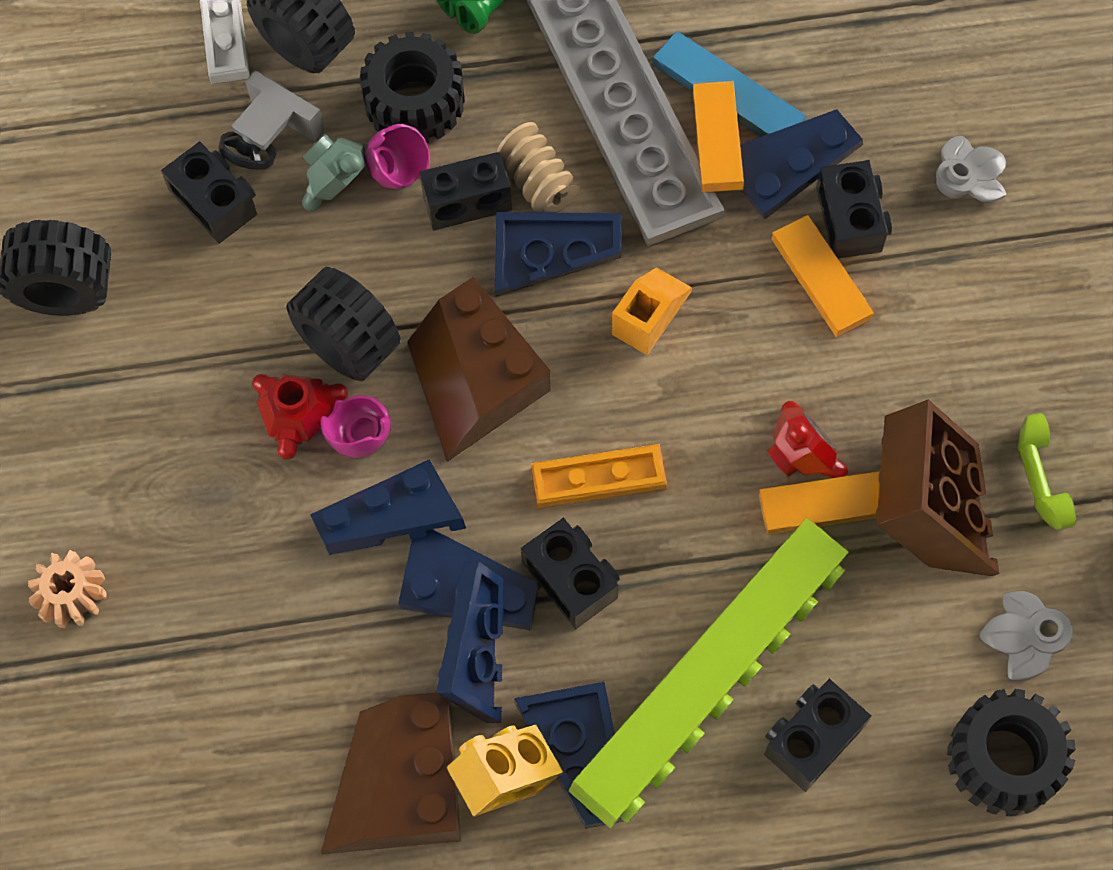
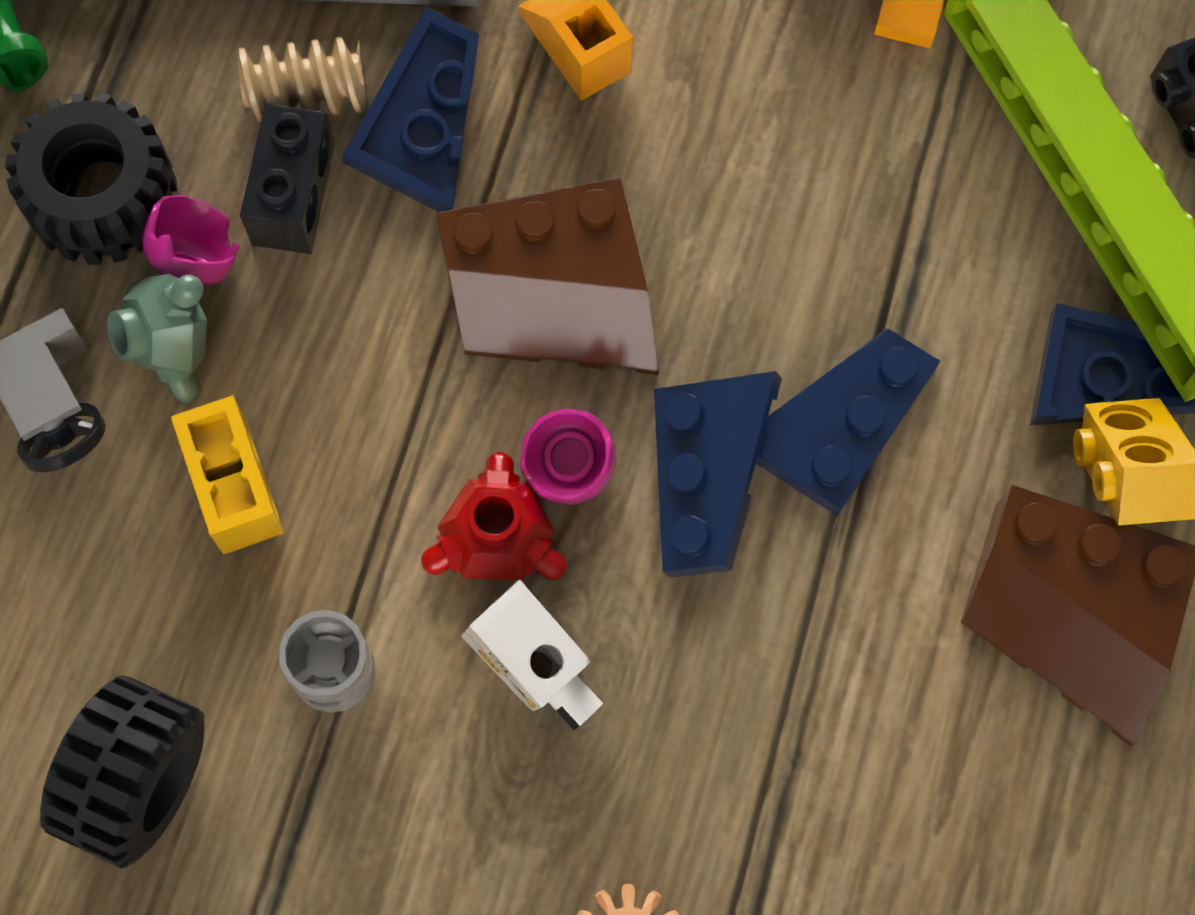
camera: 70 degrees left, 5 degrees up
black brick [161,141,258,244] -> none
black tyre [286,267,401,381] -> none
dark blue wing [436,561,503,723] -> none
black brick [521,517,620,630] -> none
light orange tile [531,444,667,509] -> none
none -> yellow brick [171,395,285,555]
none -> light grey wheel [279,610,376,713]
none -> white torso [461,580,603,730]

